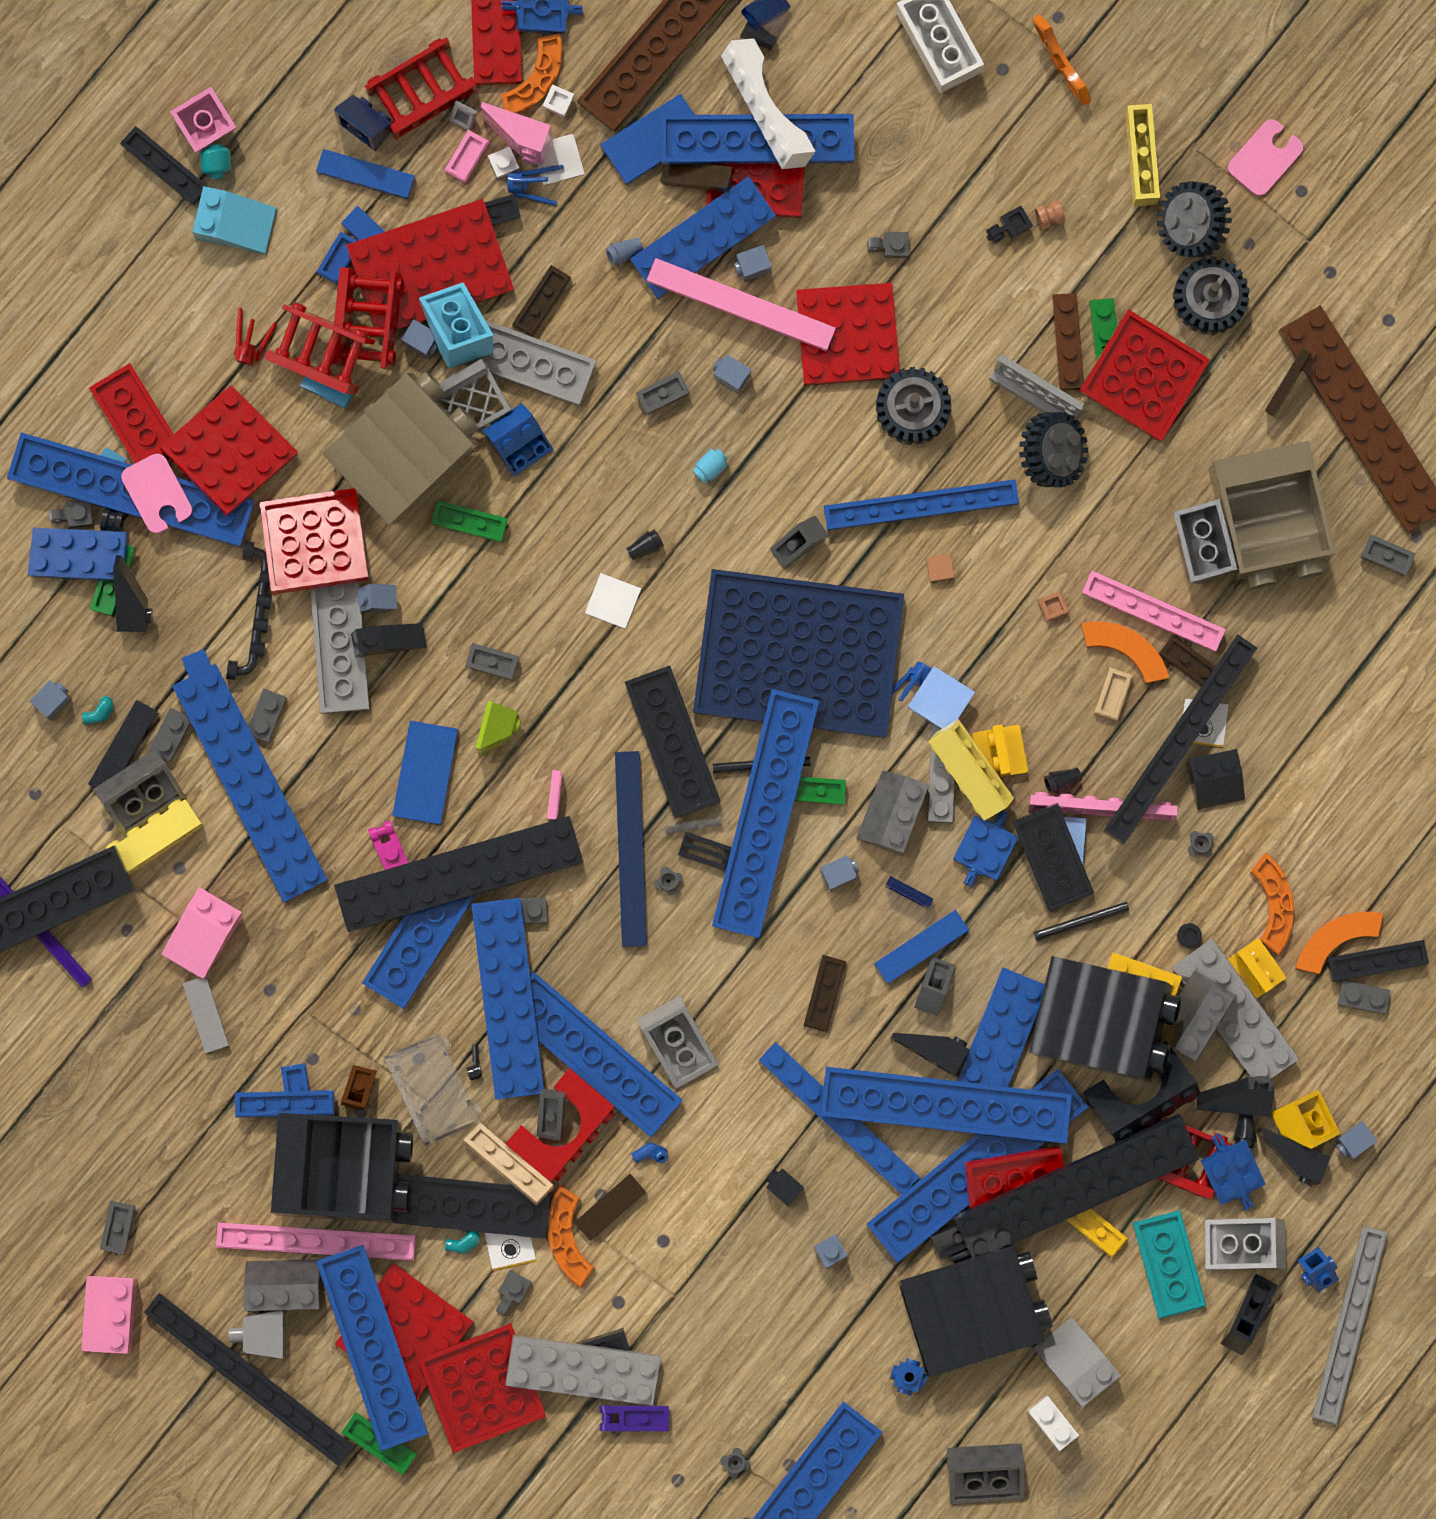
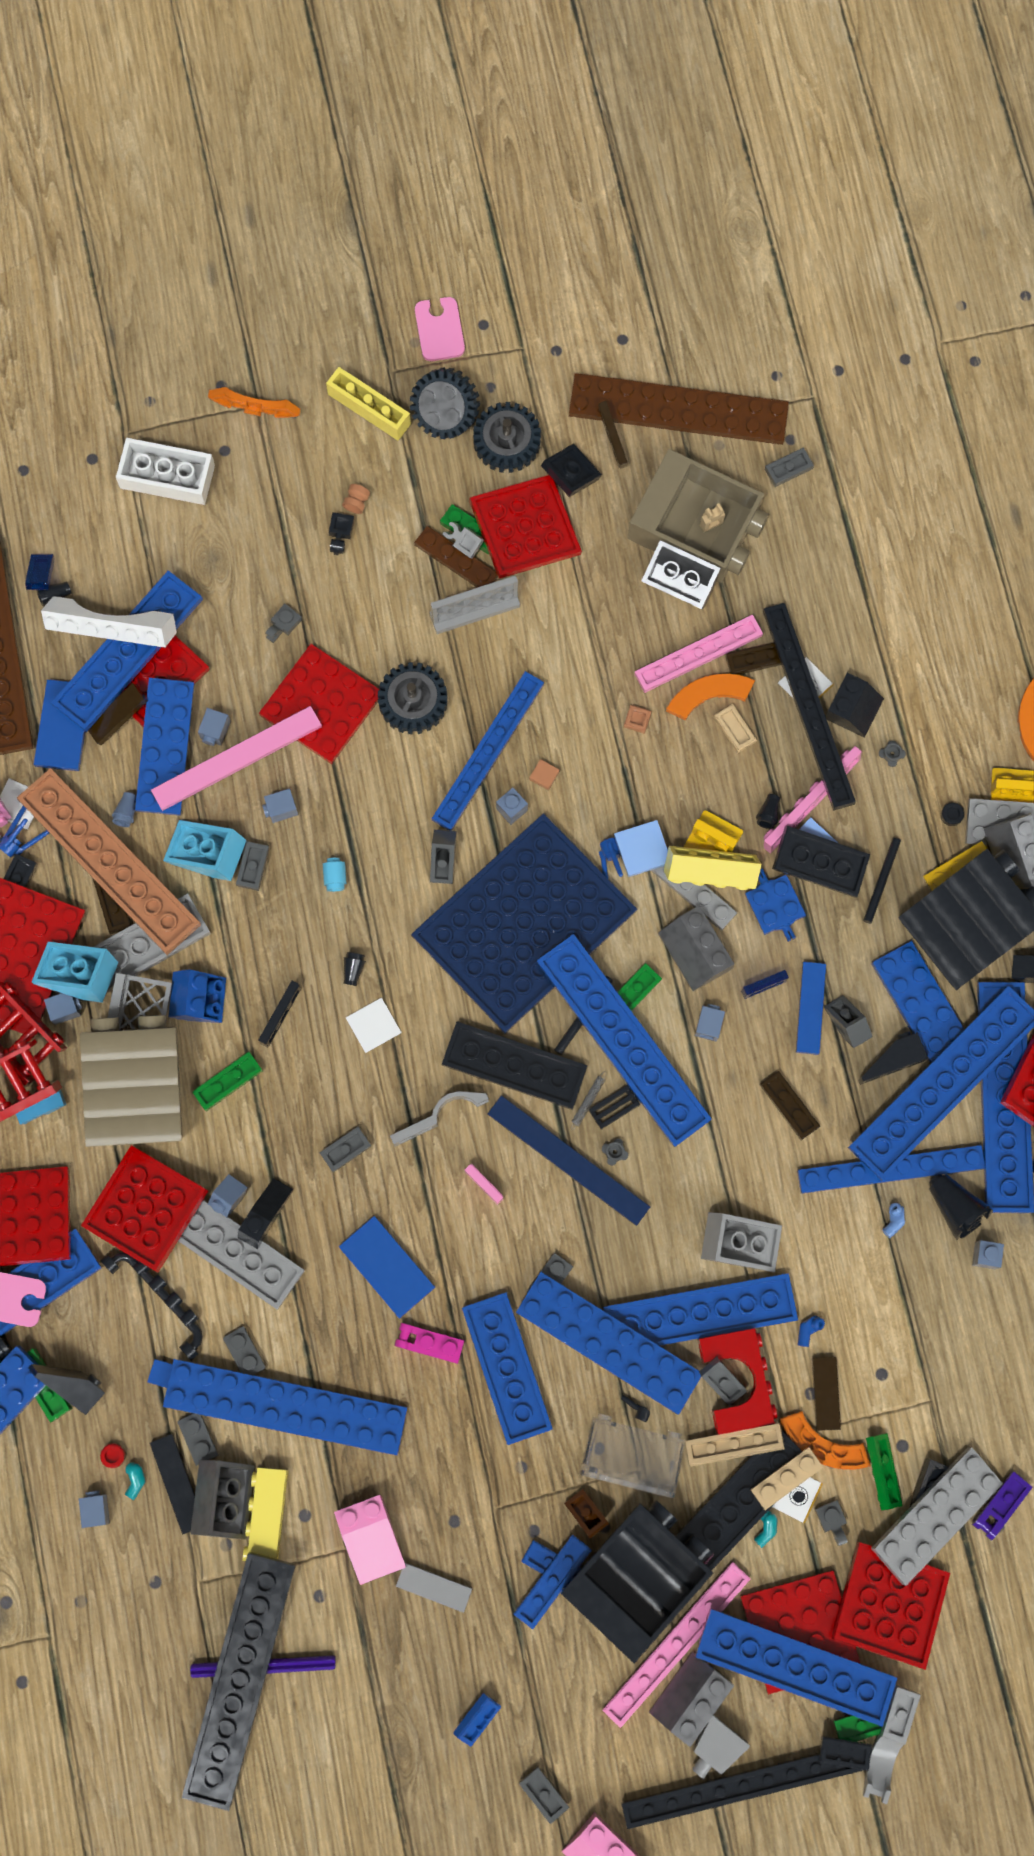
camera: 50 degrees left, 5 degrees down
black plate [334,816,584,933] -> none
lime slope [475,701,521,755] -> none
black brick [766,1168,804,1207] -> none
wheel [1019,412,1088,487] -> none
orange tile [1250,852,1294,955] -> none
none -> nougat plate [17,768,201,955]
none -> red tile [100,1444,126,1468]
none -> medium azure slope [163,820,247,881]
none -> black tile [258,980,301,1048]
none -> light grey piece [390,1091,489,1147]
none -> light grey plate [443,522,485,558]
none -> blue plate [453,1693,502,1747]
none -> sand blue brick [496,788,528,825]
none -> black plate [541,443,602,497]
none -> tan plate [700,503,725,532]
none -> tan plate [750,1447,823,1510]
none -> black plate [819,1736,872,1771]
none -> light grey piece [863,1685,921,1804]
none -> green plate [866,1433,903,1511]
none -> medium blue arm [882,1203,905,1238]
none -> black cone [929,1174,993,1240]

